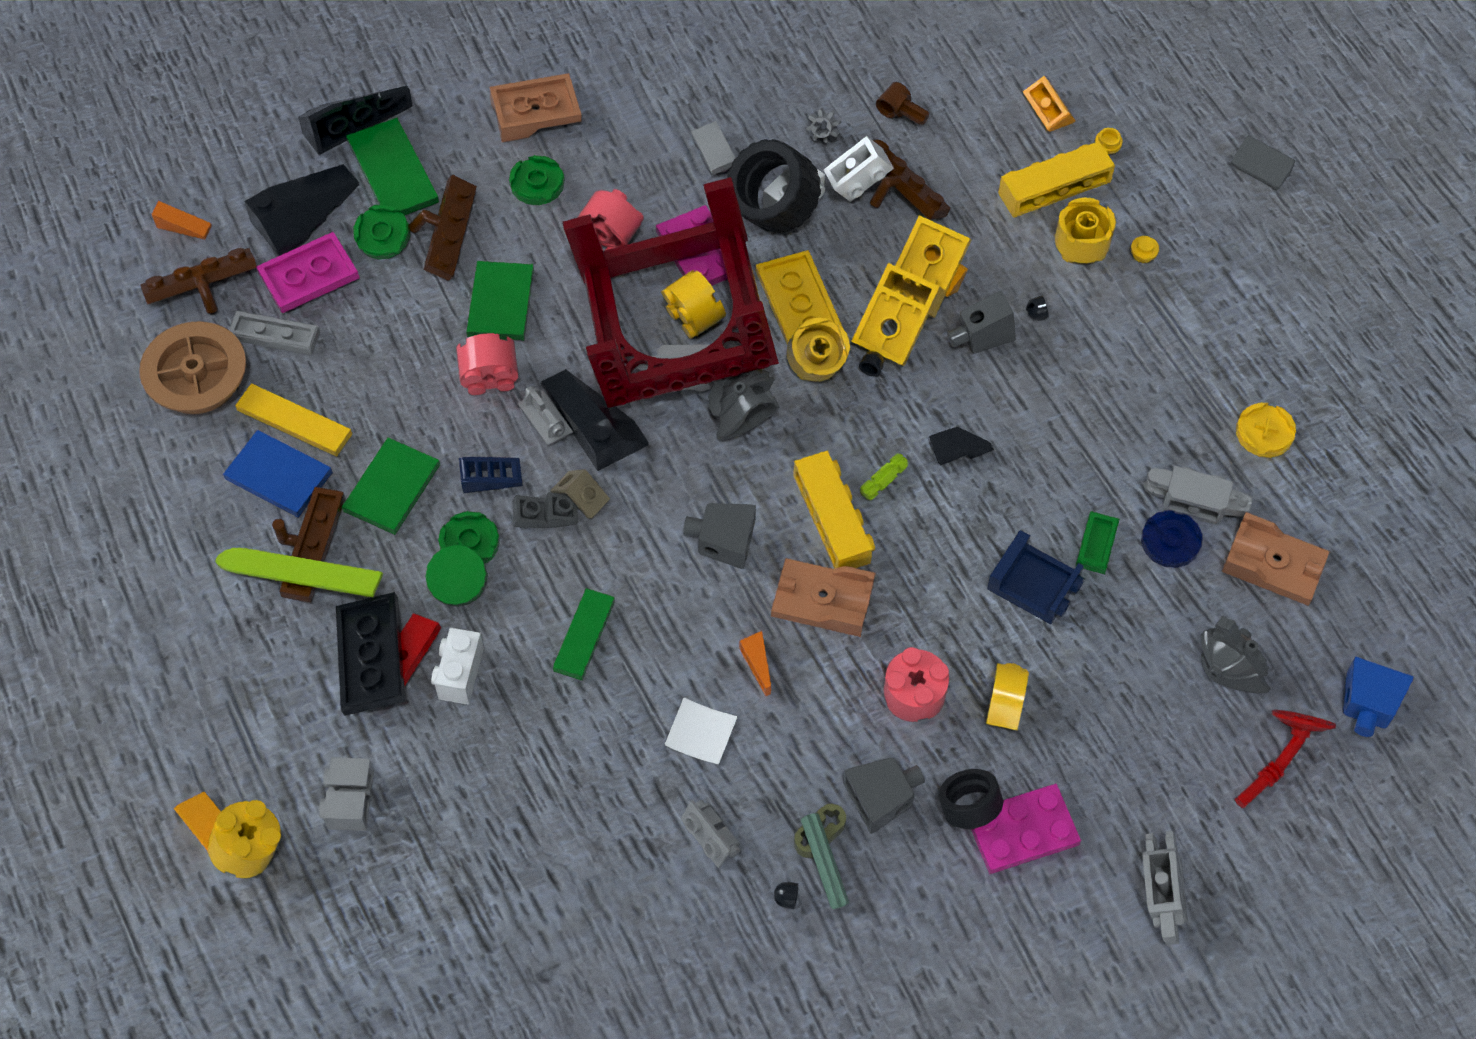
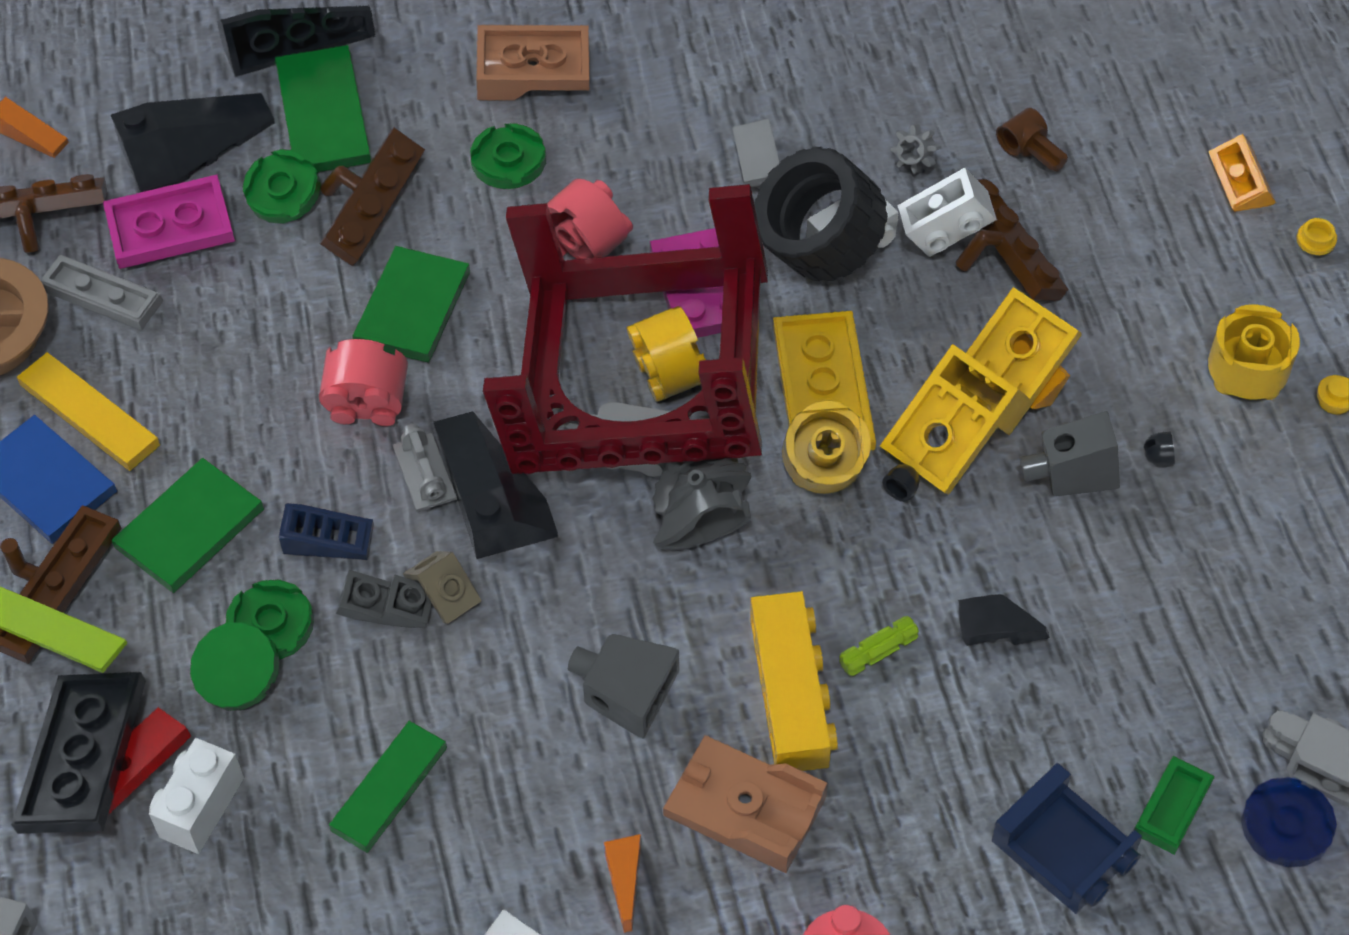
camera: 15 degrees right, 5 degrees down
yellow brick [998,141,1115,218] -> none

